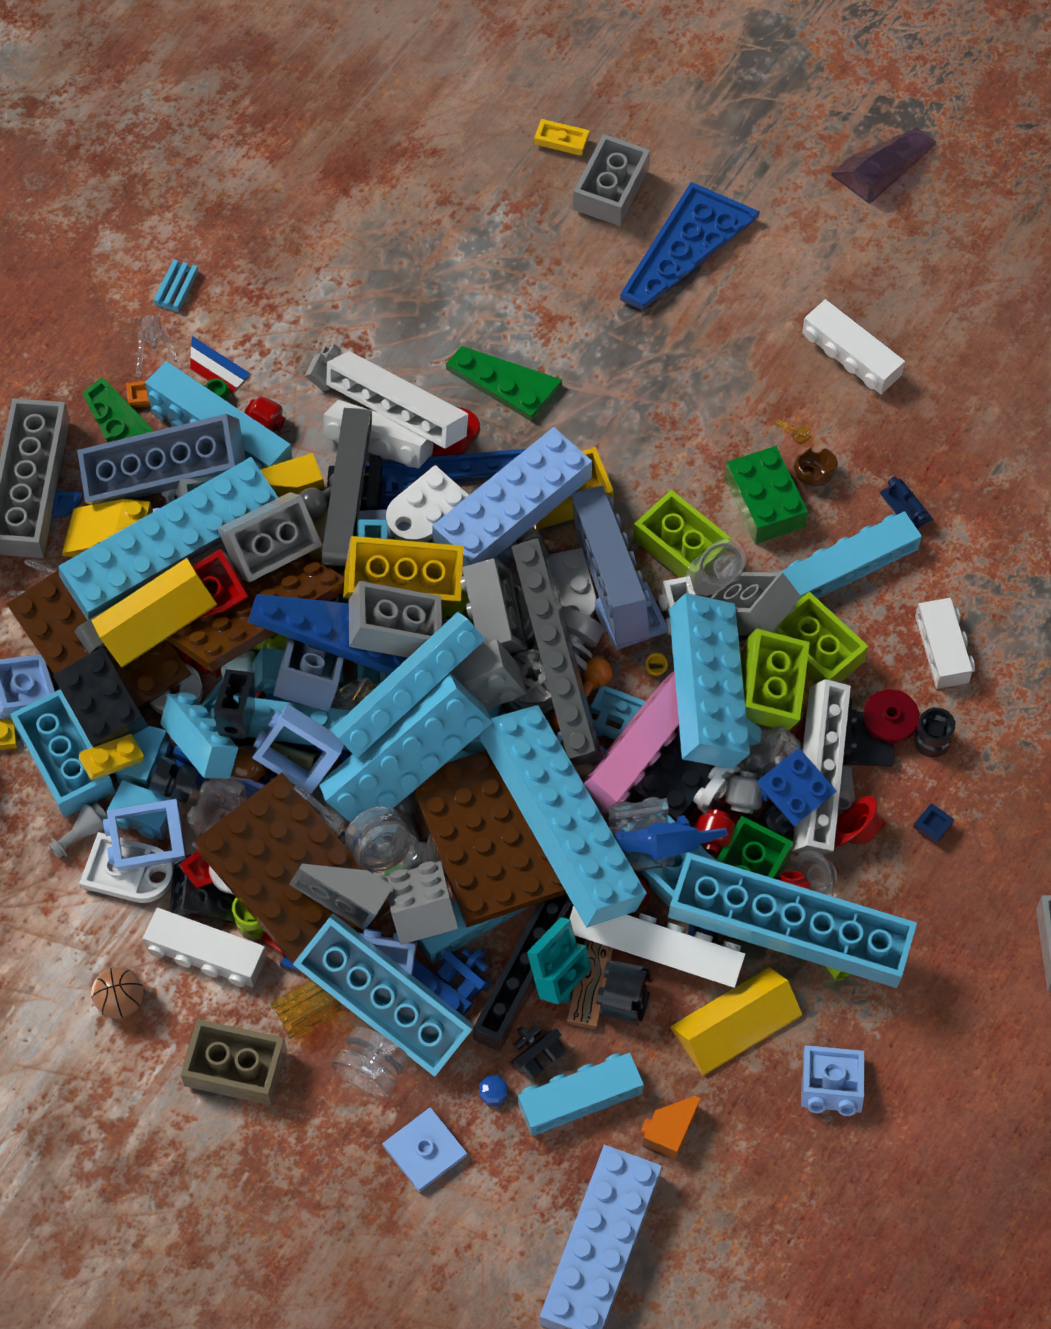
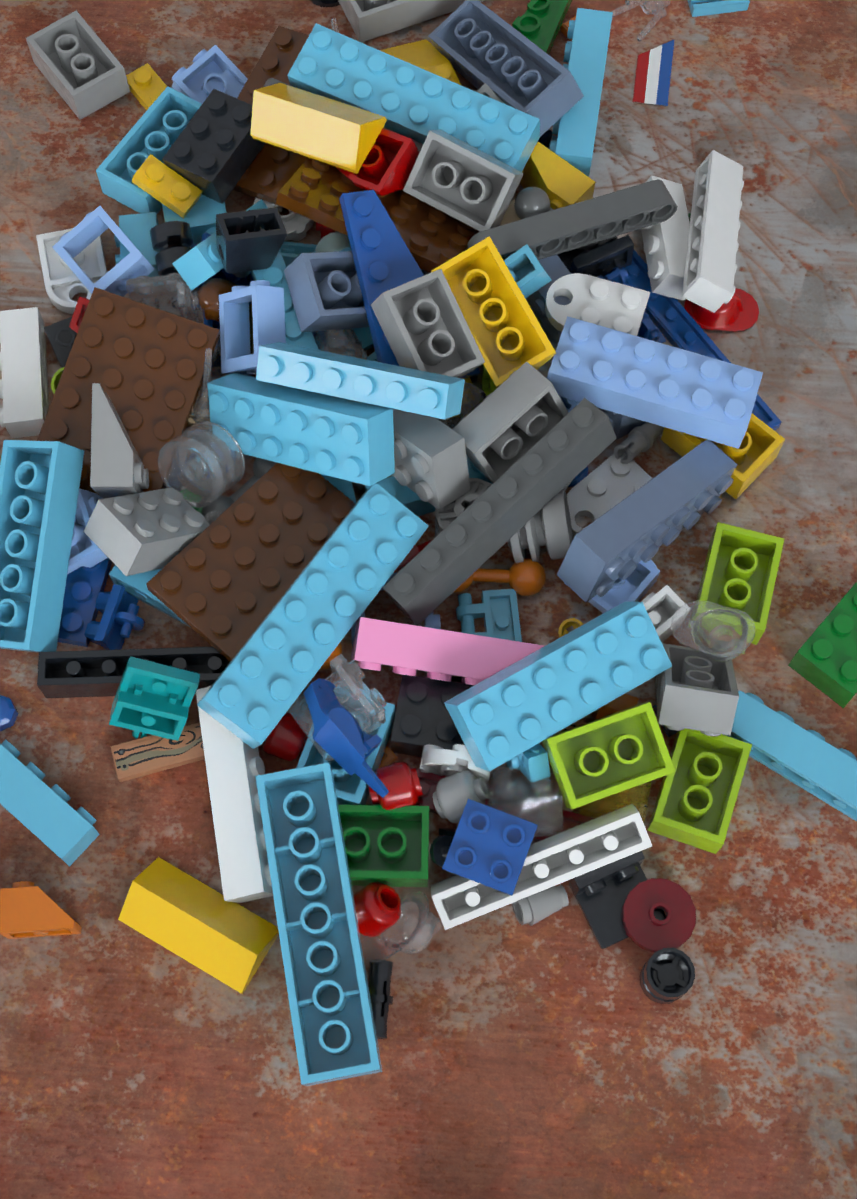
camera: 60 degrees right, 5 degrees up
light grey piece [48,803,108,858] -> none
blue tile [51,491,83,519] -> none
green plate [205,379,230,401] -> none
red head [245,396,286,432] -> none
light grey plate [305,343,341,392] -> none
green wing [446,346,562,422] -> none
black hips [509,1026,566,1079] -> none
black brick [596,960,652,1026] -> none
light blue plate [801,1045,864,1116] -> none
red piece [834,796,885,848] -> none
dark blue plate [913,803,955,844] -> none
white brick [915,598,975,689] -> none

